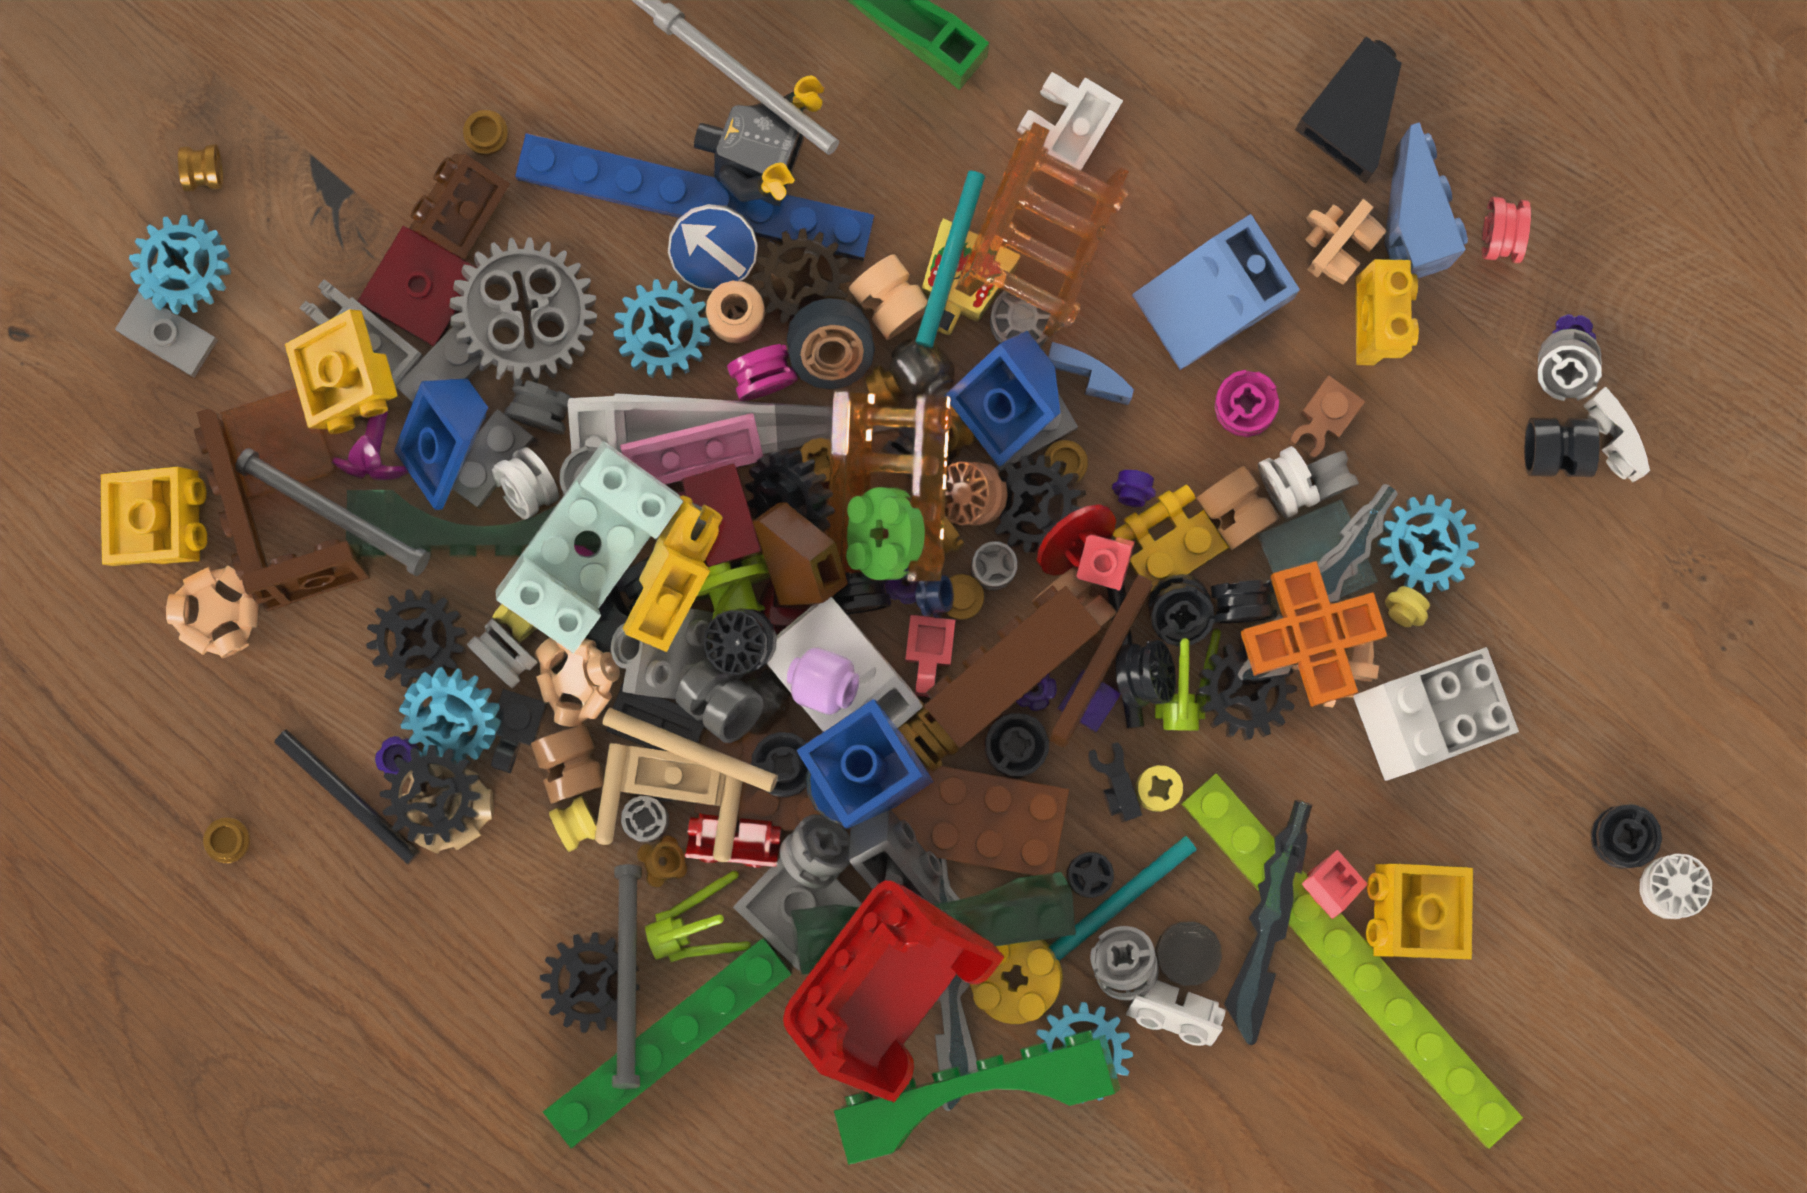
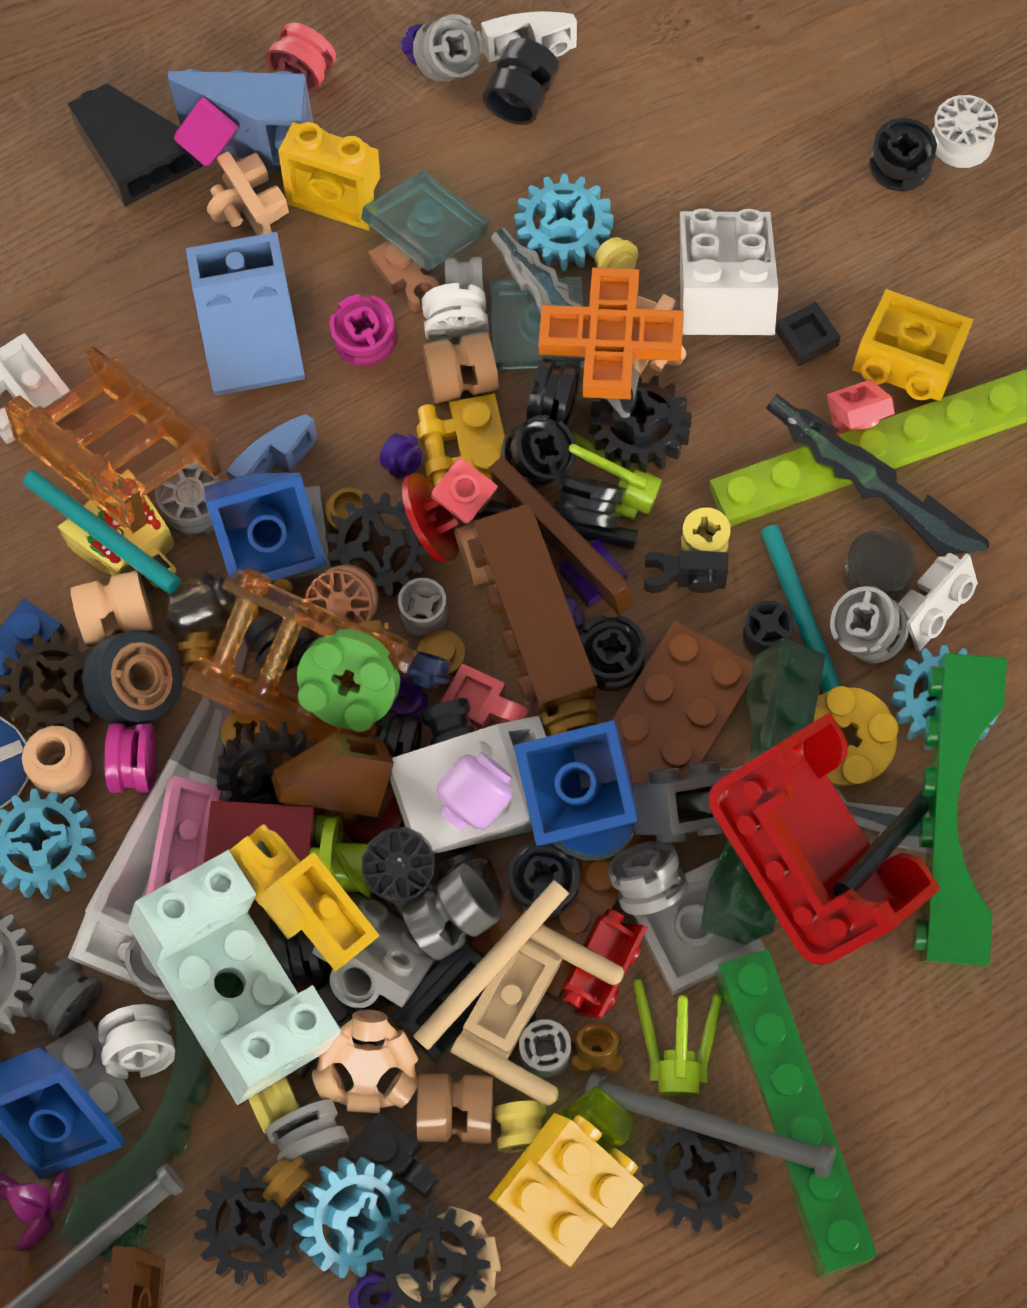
camera: 60 degrees left, 15 degrees down
none -> dark pink slope [174,97,238,166]
none -> pearl gold plate [262,1156,312,1207]
none -> clear light blue plate [361,170,490,271]
none -> black wheel [421,698,478,745]
none -> yellow plate [488,1113,644,1267]
none -> clear neon green slope [560,1086,634,1148]
none -> black plate [775,302,841,366]
none -> black bar [833,790,930,896]

